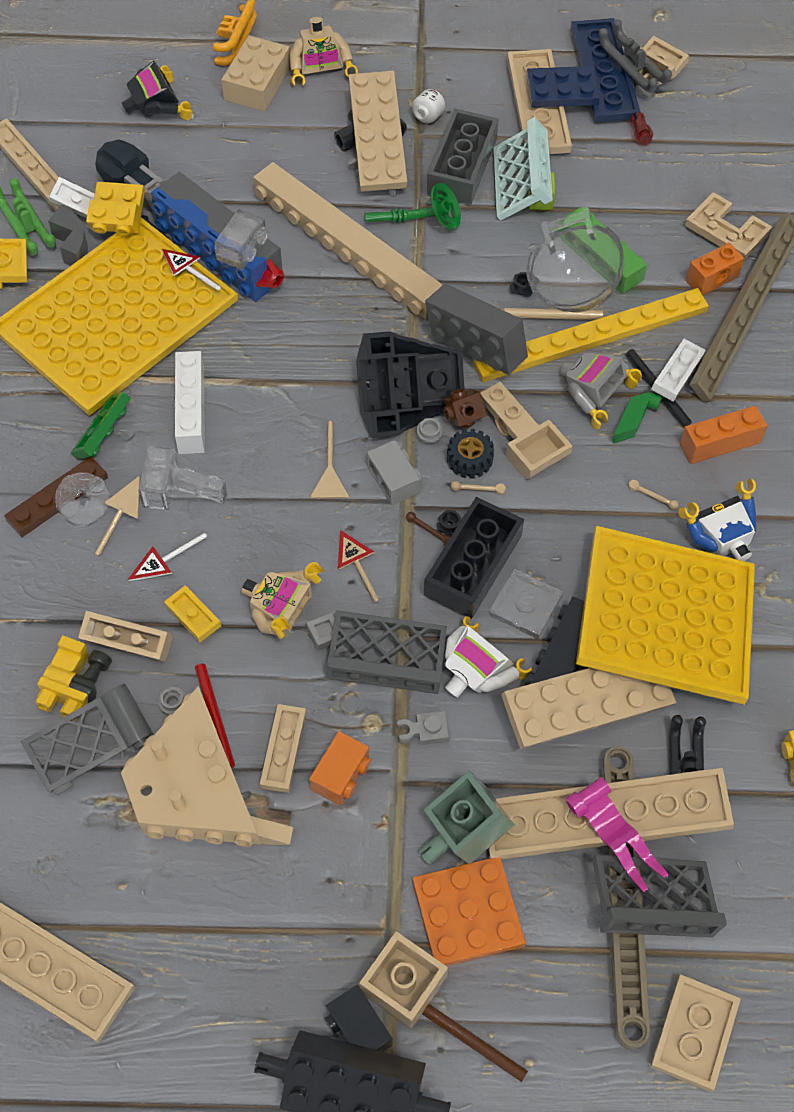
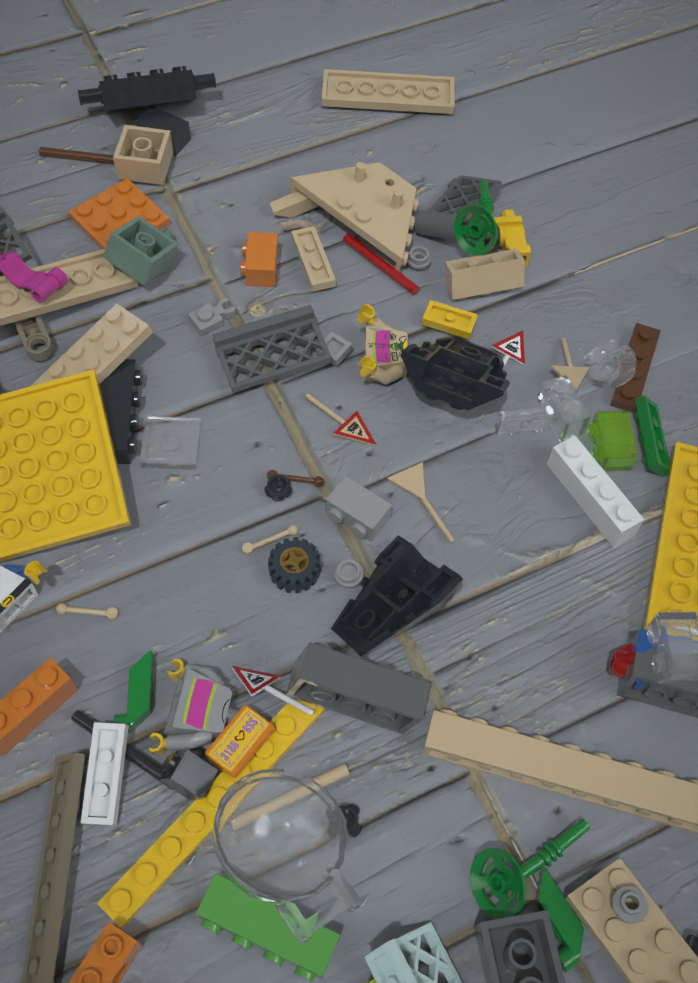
camera: 150 degrees right, 0 degrees up
black brick [424,497,524,619] -> none
reddish brown brick [443,388,487,428] -> none
white torso [445,616,532,698] -> none
tan plate [480,382,573,479] -> none
none -> brick [159,749,218,800]
none -> slope [205,705,275,779]
none -> white piece [231,666,314,715]
none -> black wedge [401,335,510,410]
none -> green dish [454,180,498,256]
none -> green piece [535,869,584,973]
none -> clear neon green brick [588,411,638,471]
none -> light grey plate [612,886,648,924]

